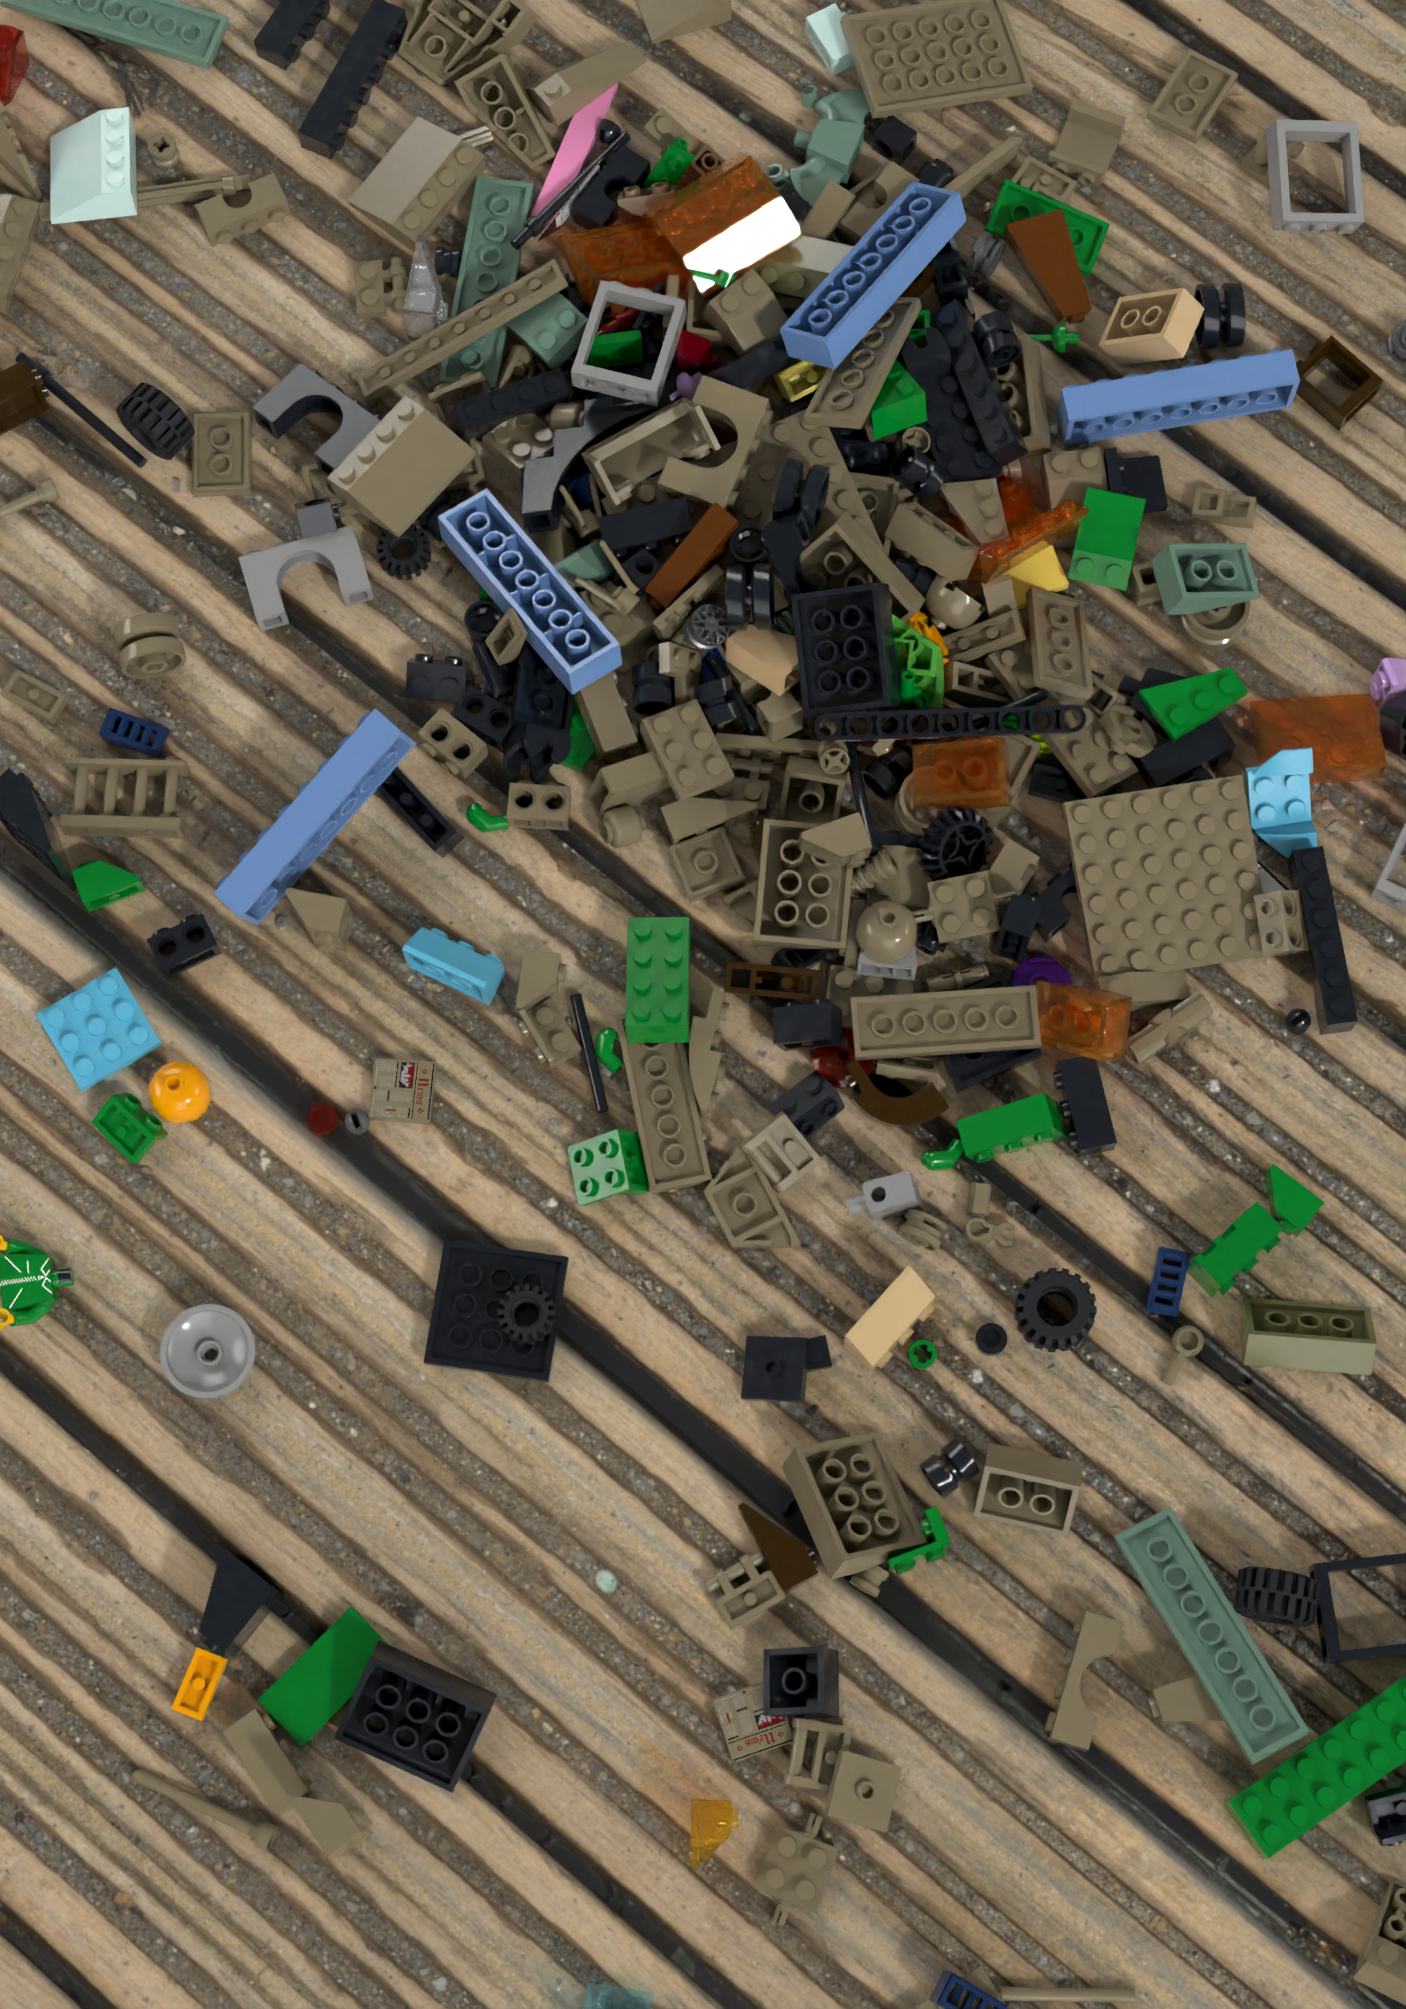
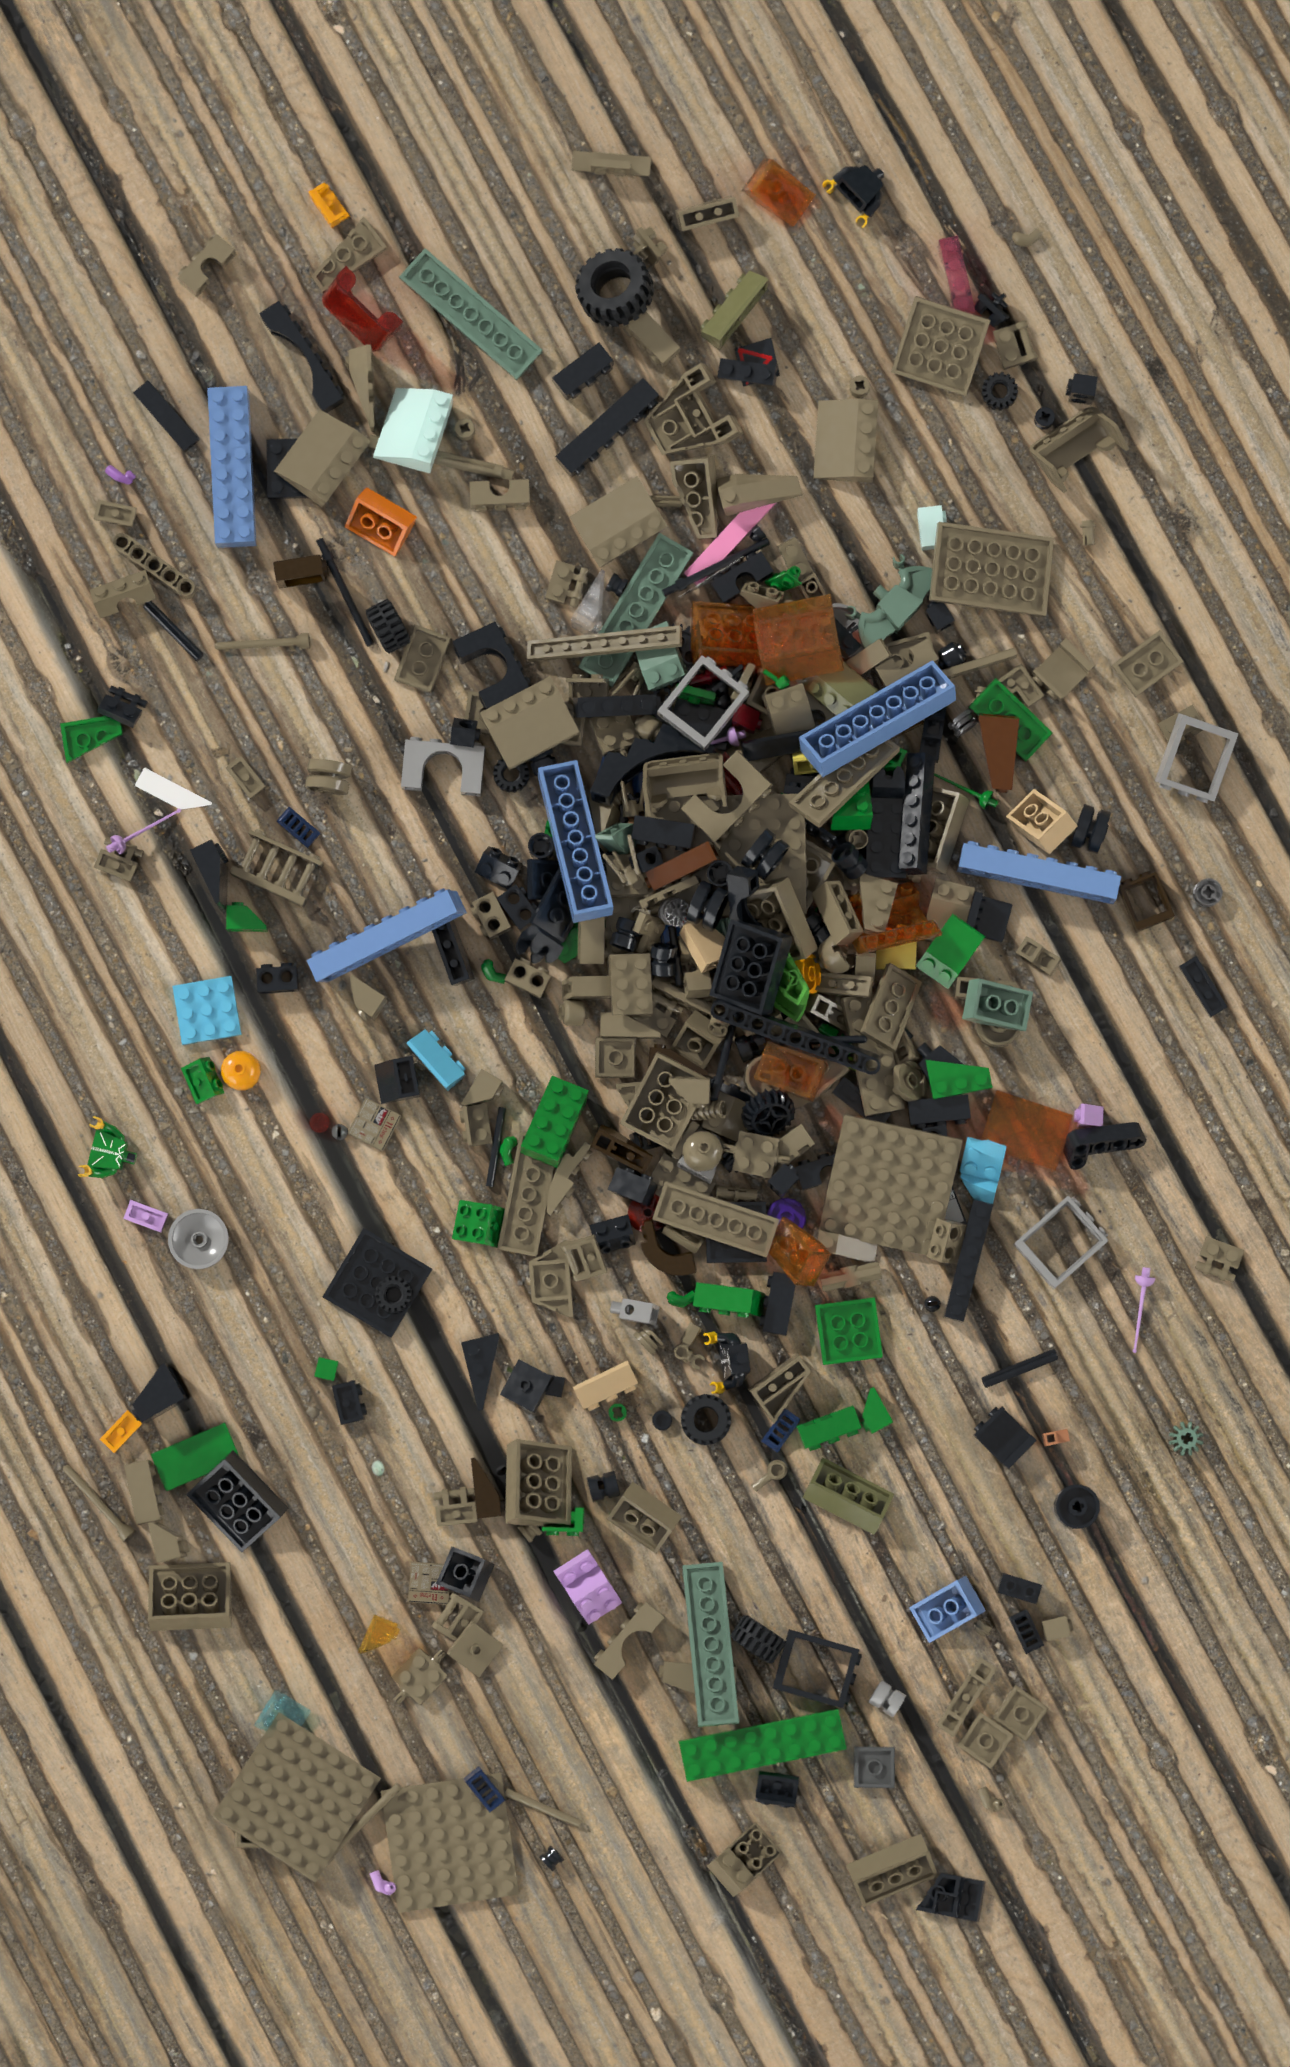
camera: 25 degrees right, 10 degrees up
dark tan slope [485,608,528,665] -> none
green arm [899,671,928,710] -> none
black wheel [973,311,1022,368] -> none
none -> lavender plate [123,1200,169,1233]
none -> dark tan slope [148,1562,232,1631]
none -> green tile [314,1357,339,1381]
none -> black bracket [332,1380,367,1425]
none -> orange slope [344,487,417,557]
none -> black slope [374,1056,421,1104]
none -> black wing [461,1333,500,1411]
none -> lavender bracket [554,1549,622,1625]
none -> black torso [703,1331,751,1394]
none -> dark tan wedge [748,1353,811,1424]
none -> green plate [815,1297,883,1365]

